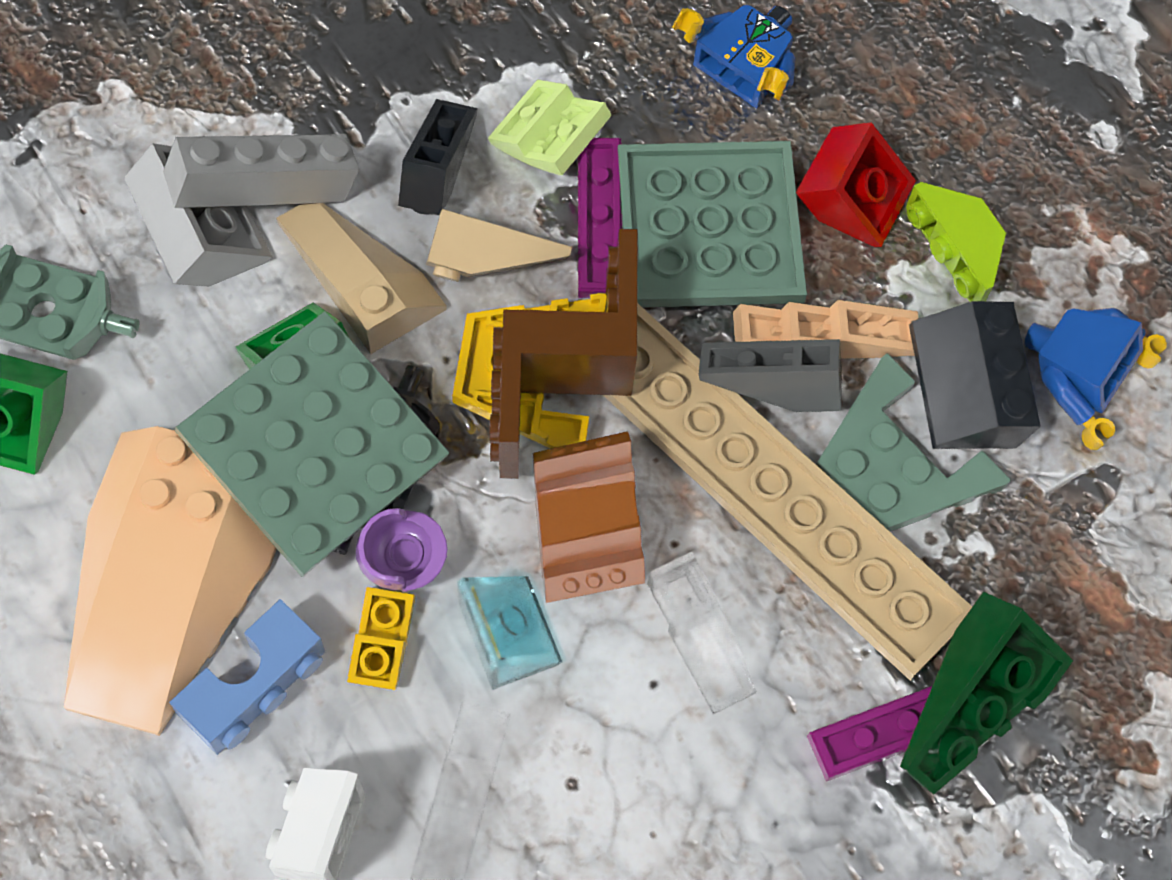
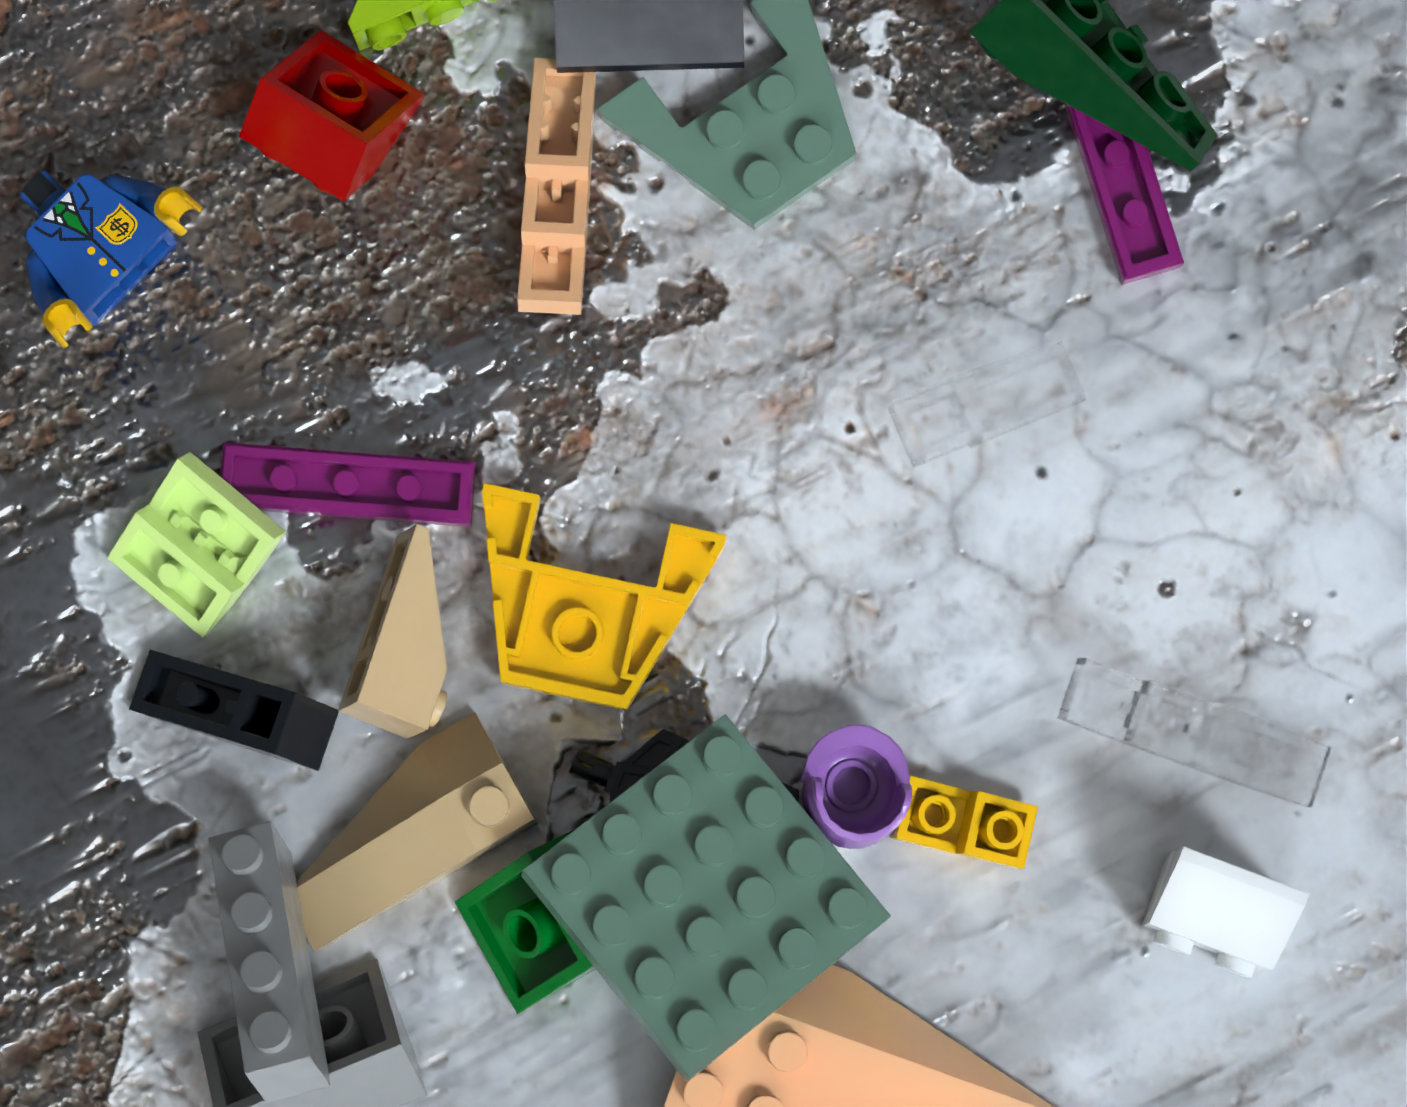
camera: 75 degrees left, 15 degrees up
medium blue arch [169,599,325,755] -> none
clear light blue slope [457,576,563,690] -> none
reddish brown bracket [490,229,638,479] -> none
dark orange slope [532,431,645,603] -> none
tan plate [603,303,972,681] -> none
sand green plate [618,141,807,307] -> none
dark grey slope [699,339,842,412] -> none

